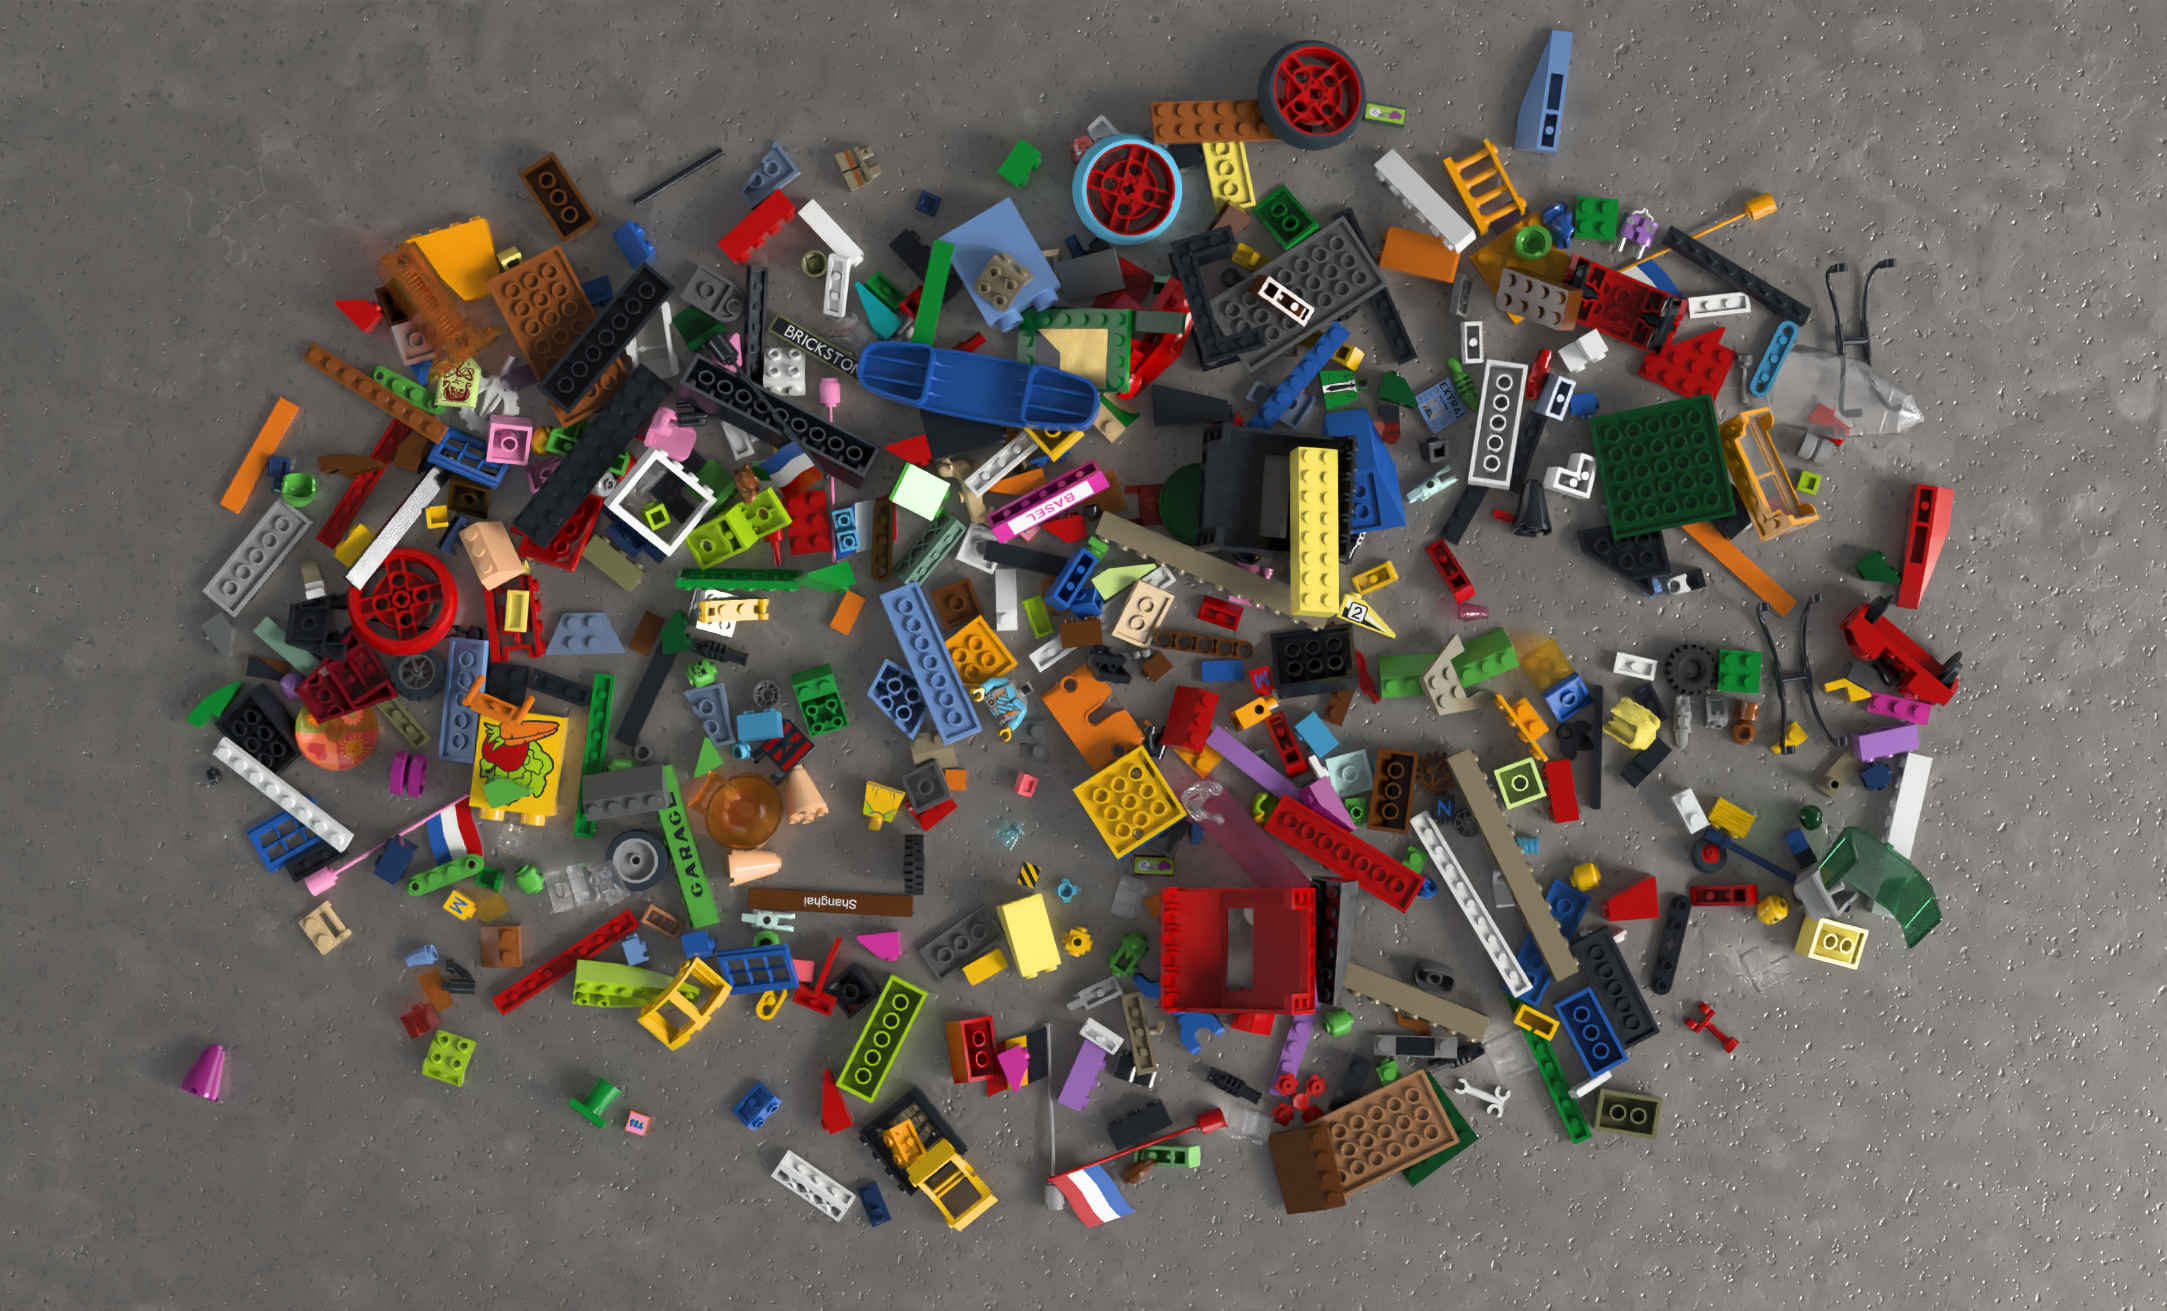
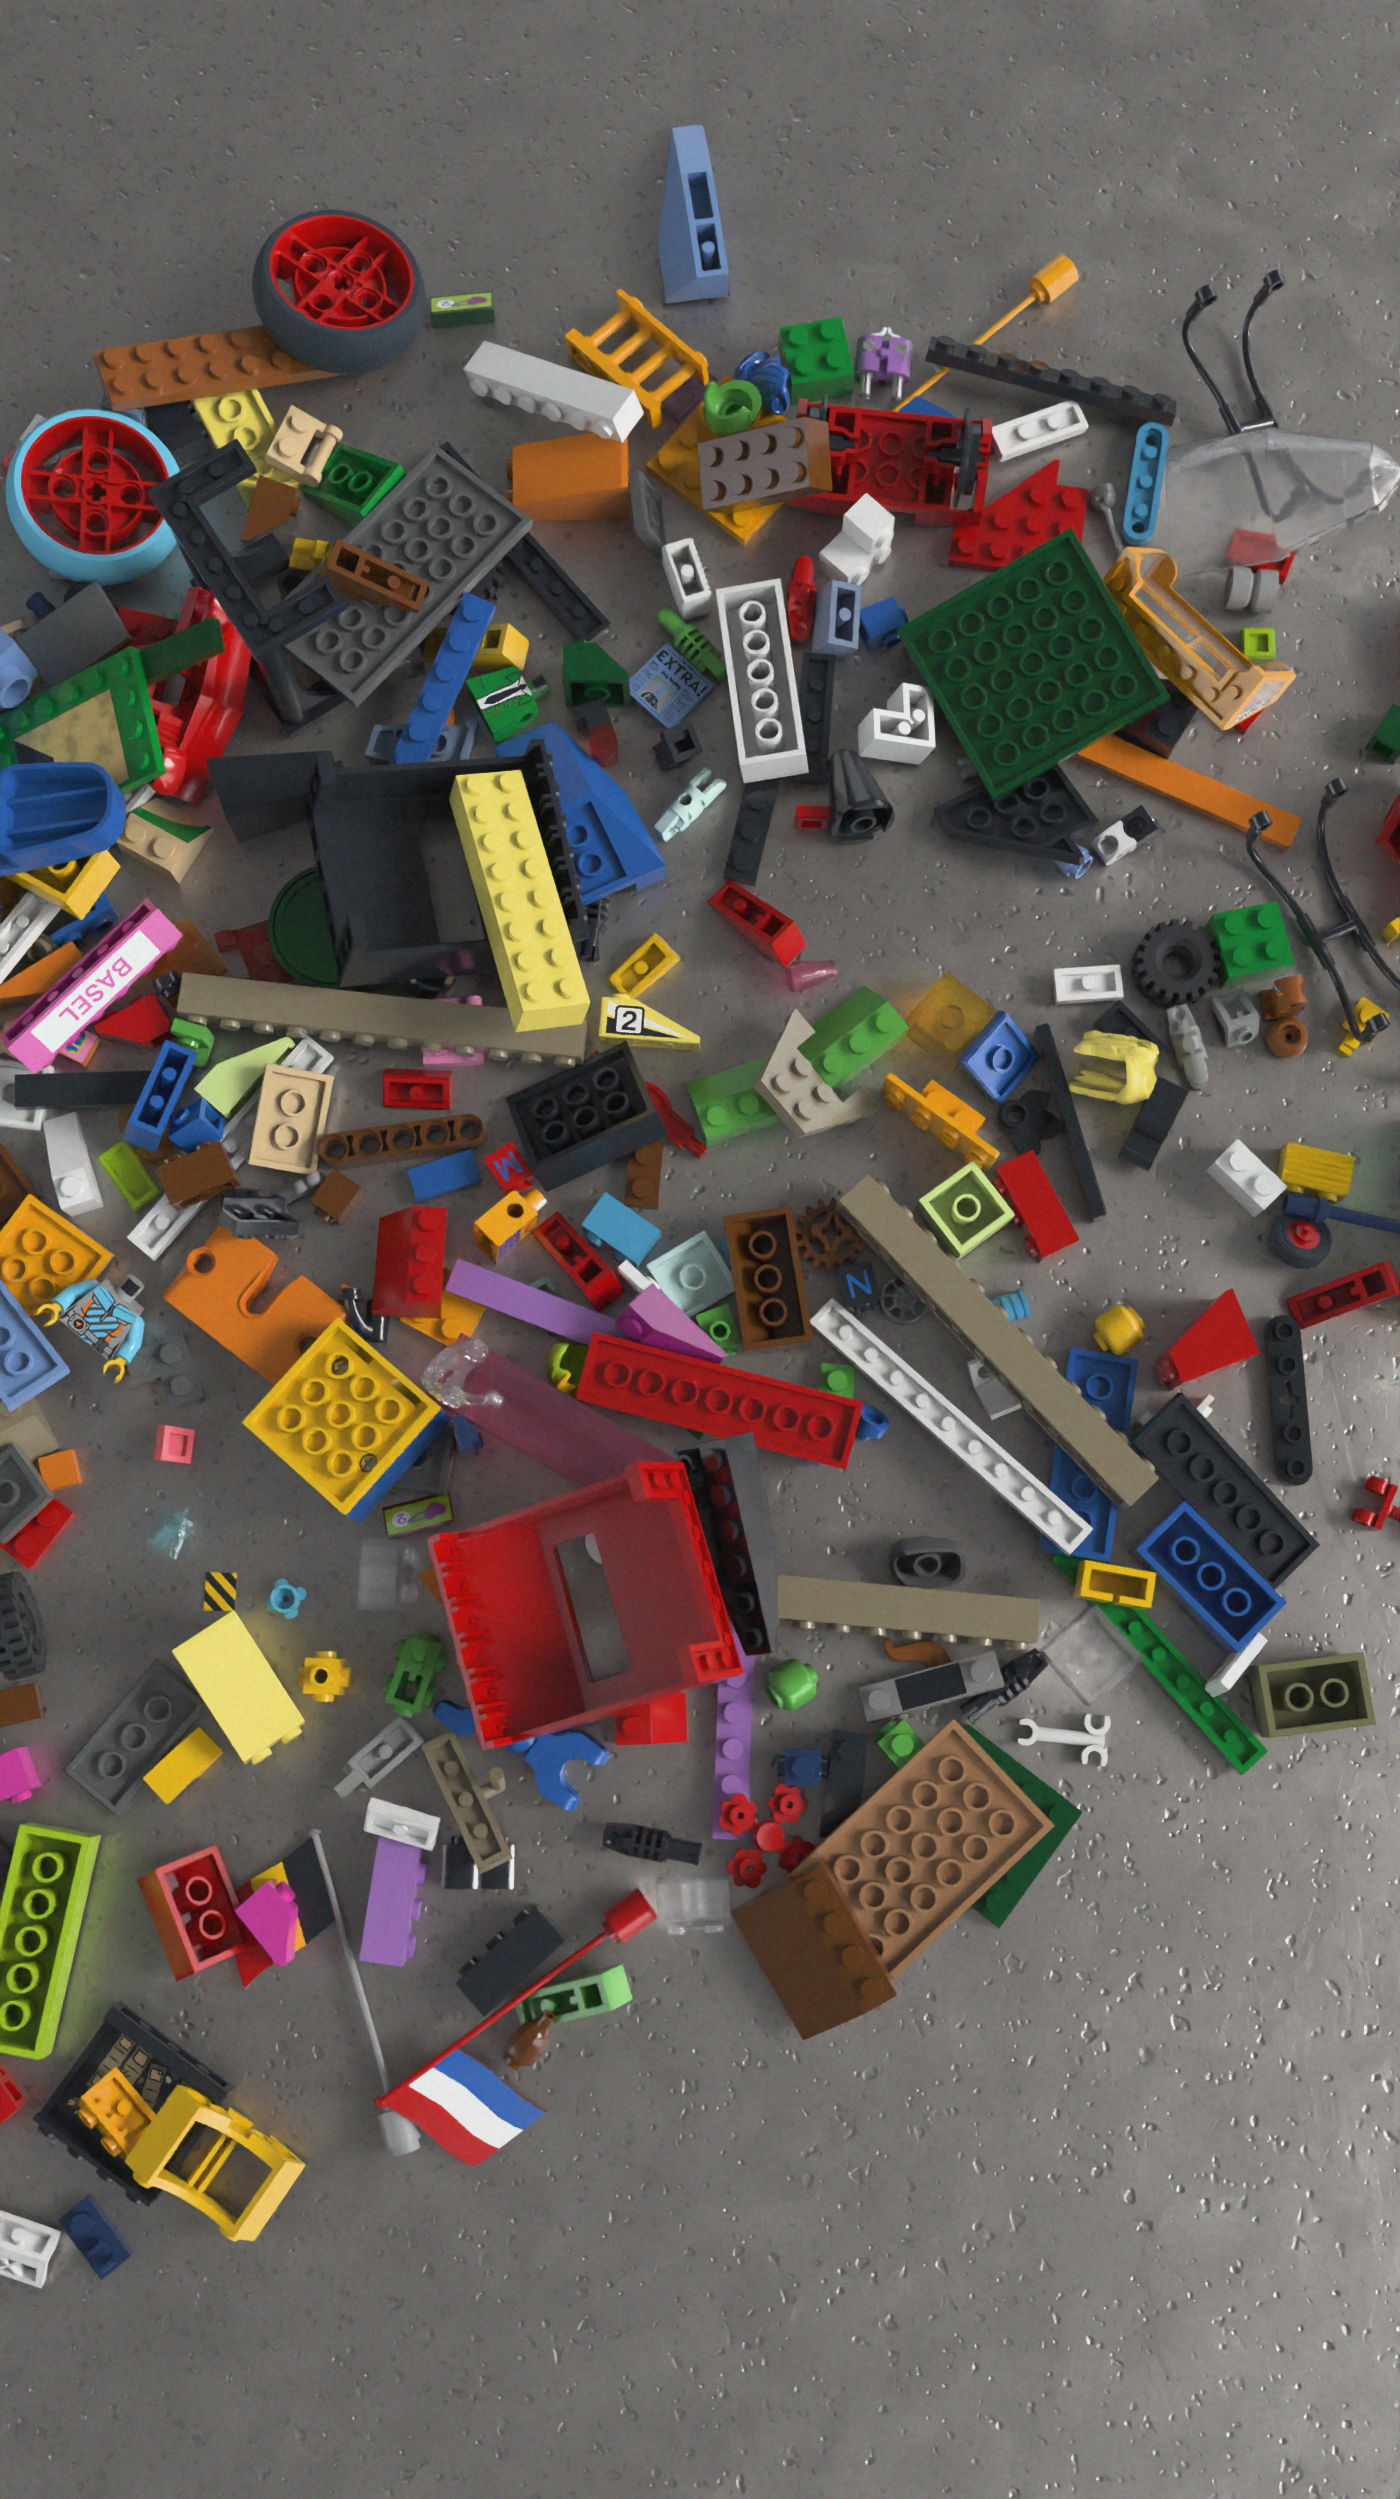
camera: 20 degrees left, 10 degrees down
none -> tan plate [264,405,343,487]
none -> dark blue brick [777,1747,828,1786]

